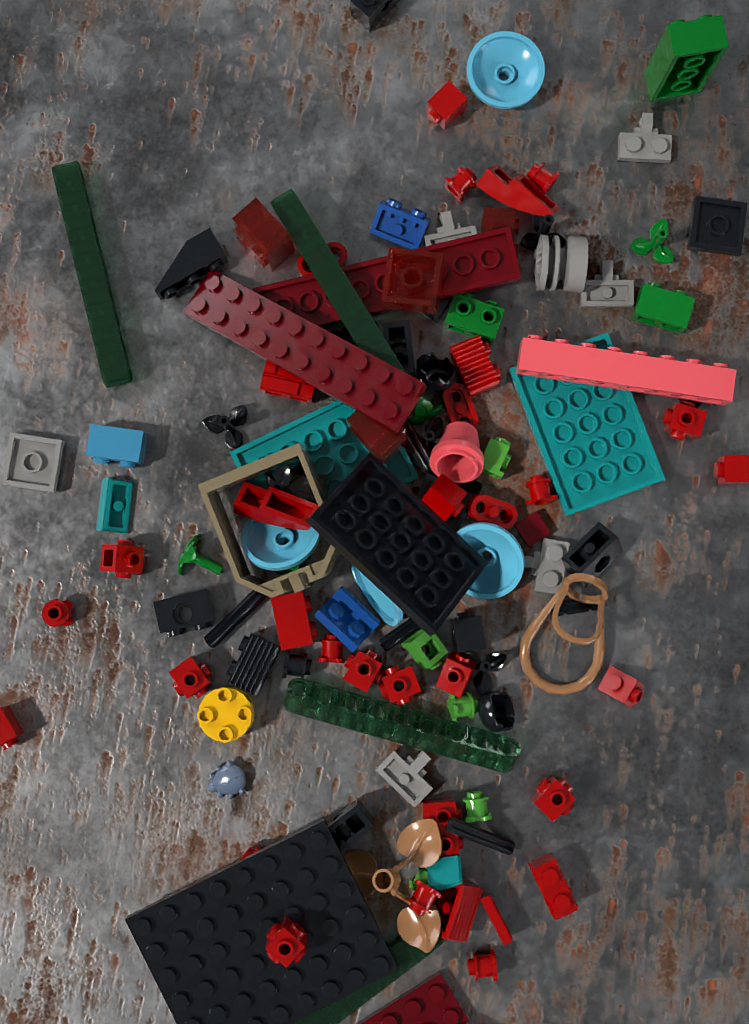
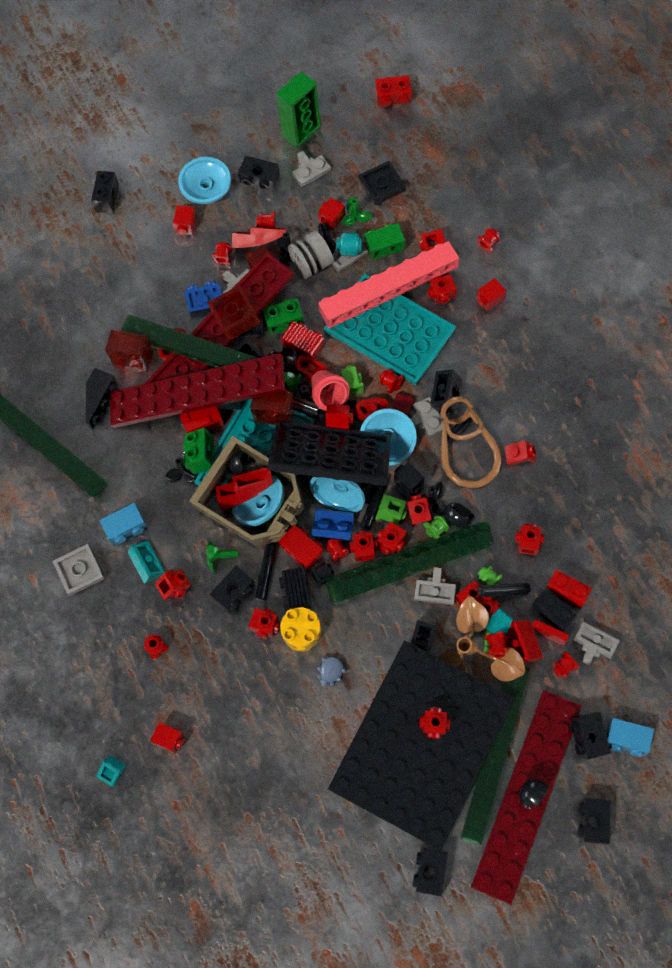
camera: 30 degrees left, 15 degrees down
none -> green brick [183,428,214,475]
none -> black brick [238,155,280,191]
none -> red brick [318,197,346,230]
none -> black axle [318,223,334,254]
none -> teal head [336,232,362,257]
none -> red brick [419,228,446,252]
none -> black brick [532,588,576,631]
none -> light grey hinge [574,621,620,665]

